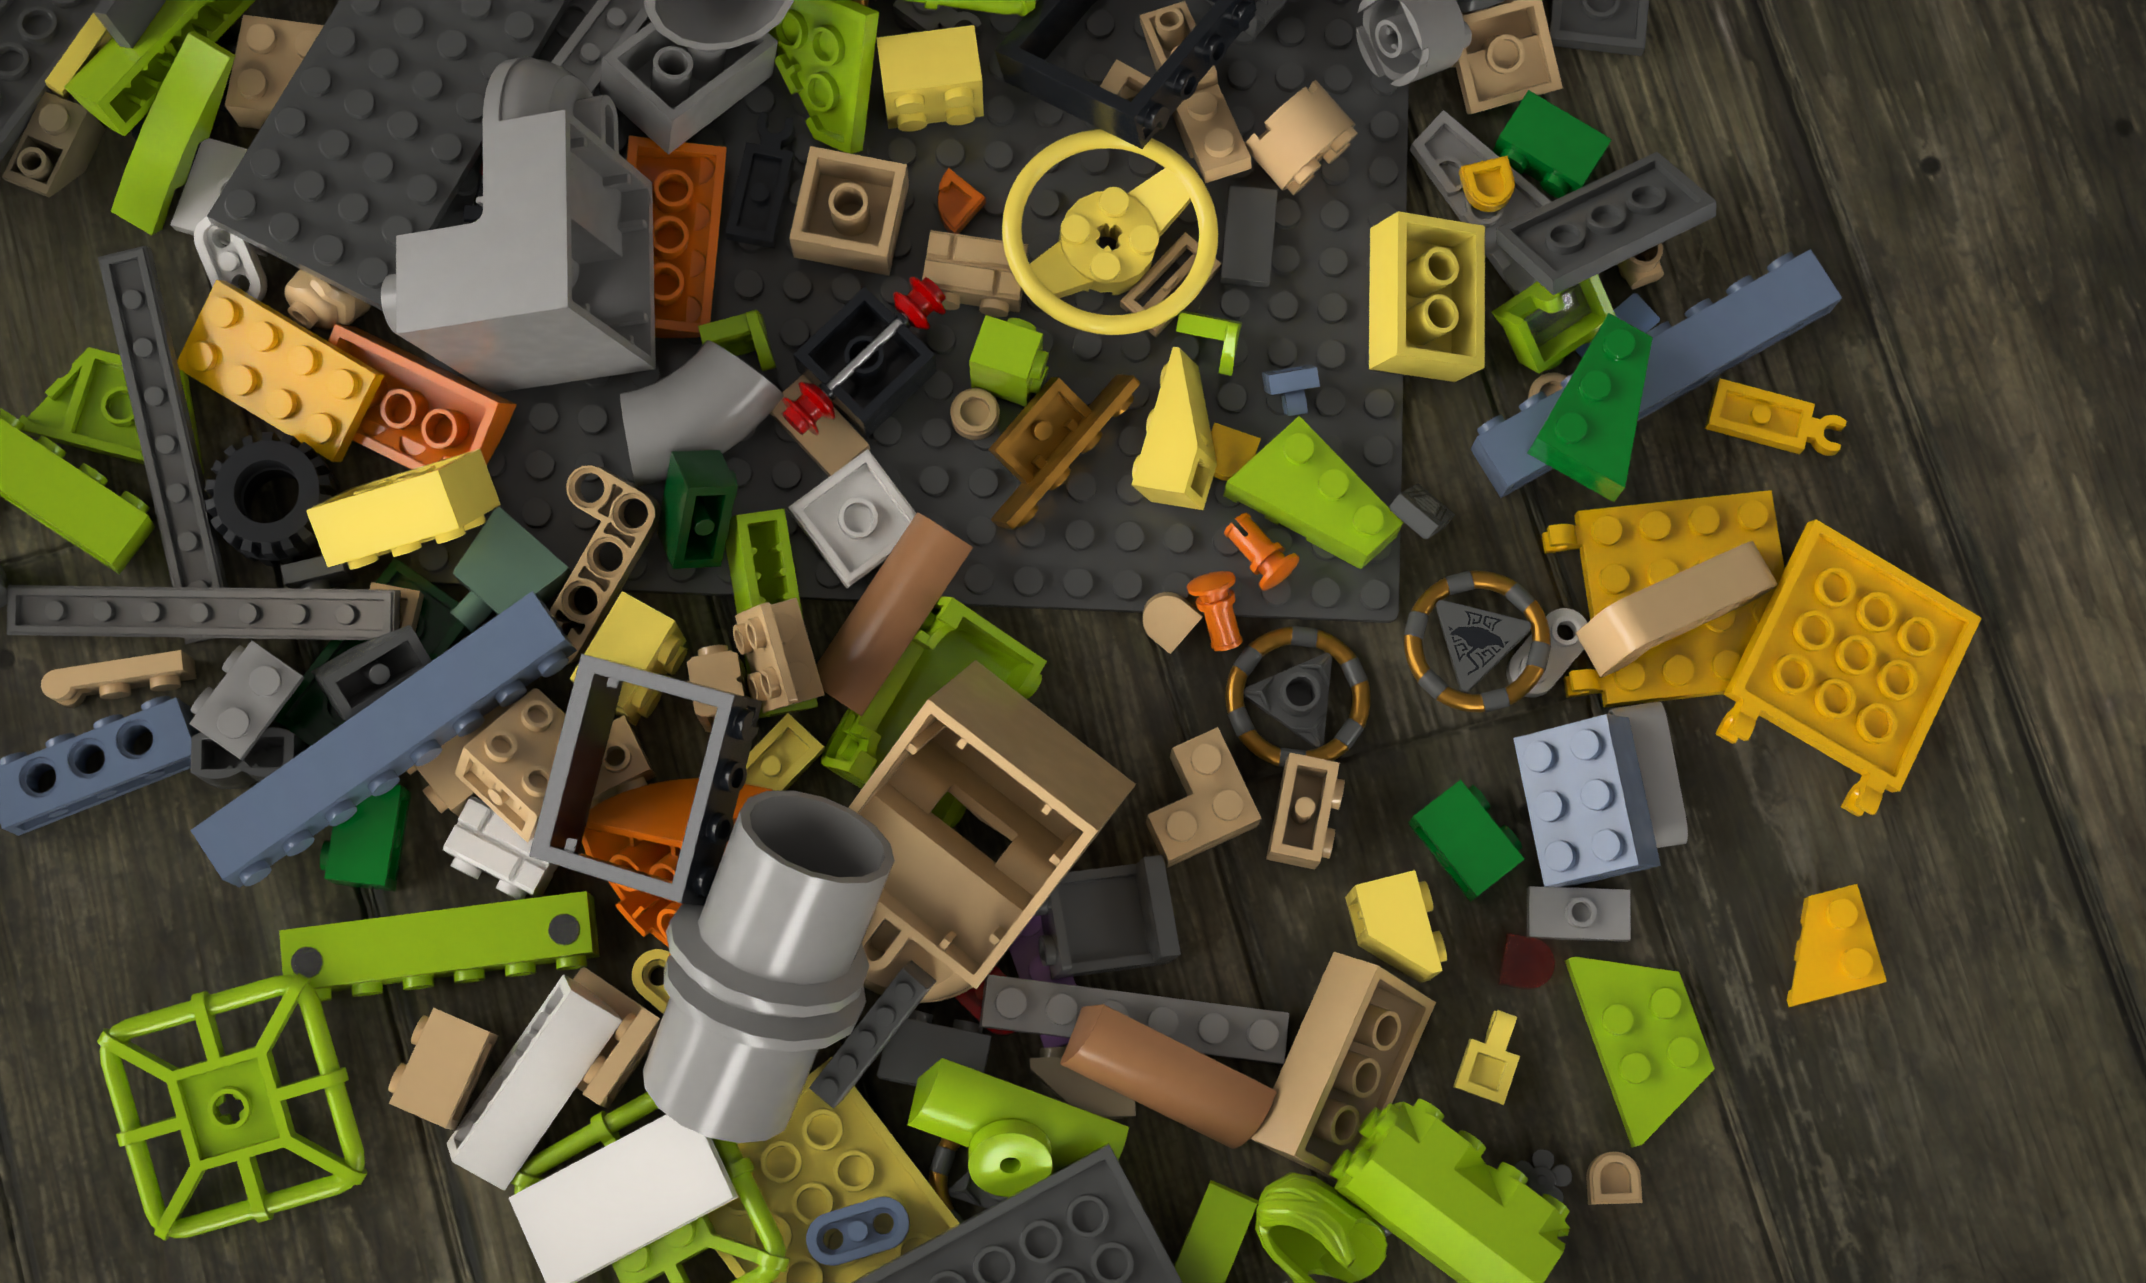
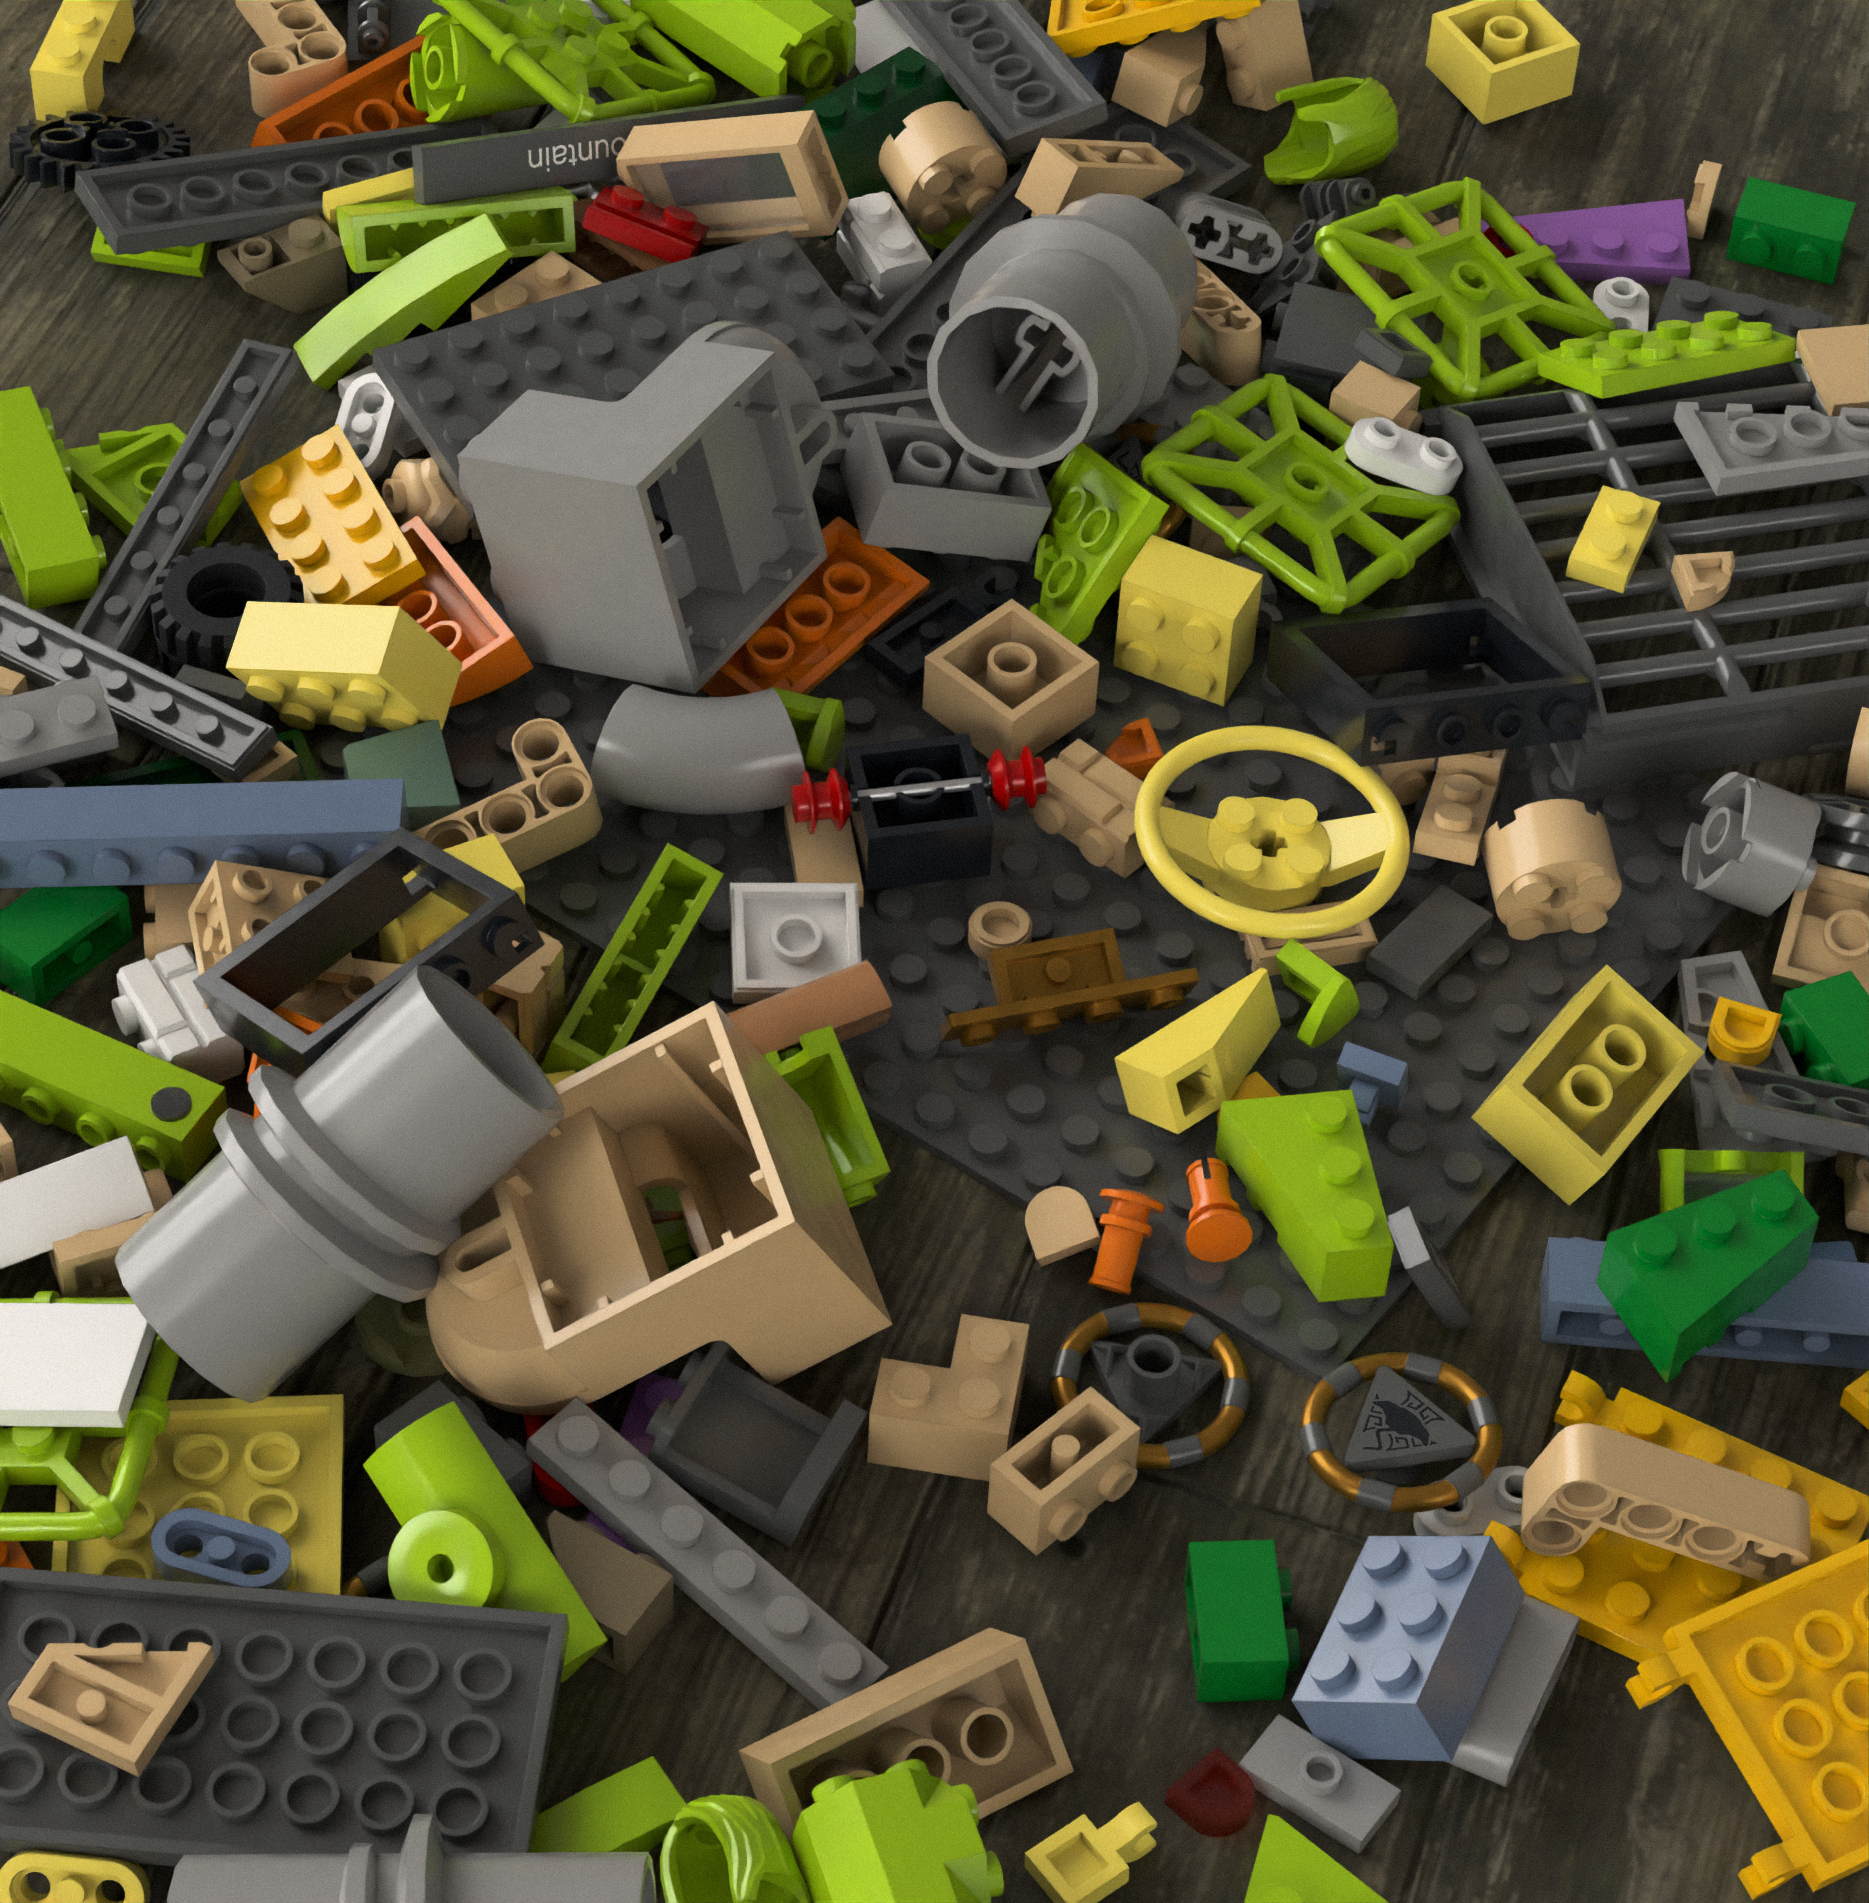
camera: 35 degrees right, 30 degrees down
dark grey slope [311,625,432,721] -> none
dark green brick [657,450,738,569] -> none
tan bracket [733,598,825,713] -> none
dark grey piece [809,960,936,1108] -> none
lime brick [969,315,1049,407] -> none
medium nougat brick [1060,1004,1277,1149] -> none
light yellow slope [1345,870,1447,983] -> none

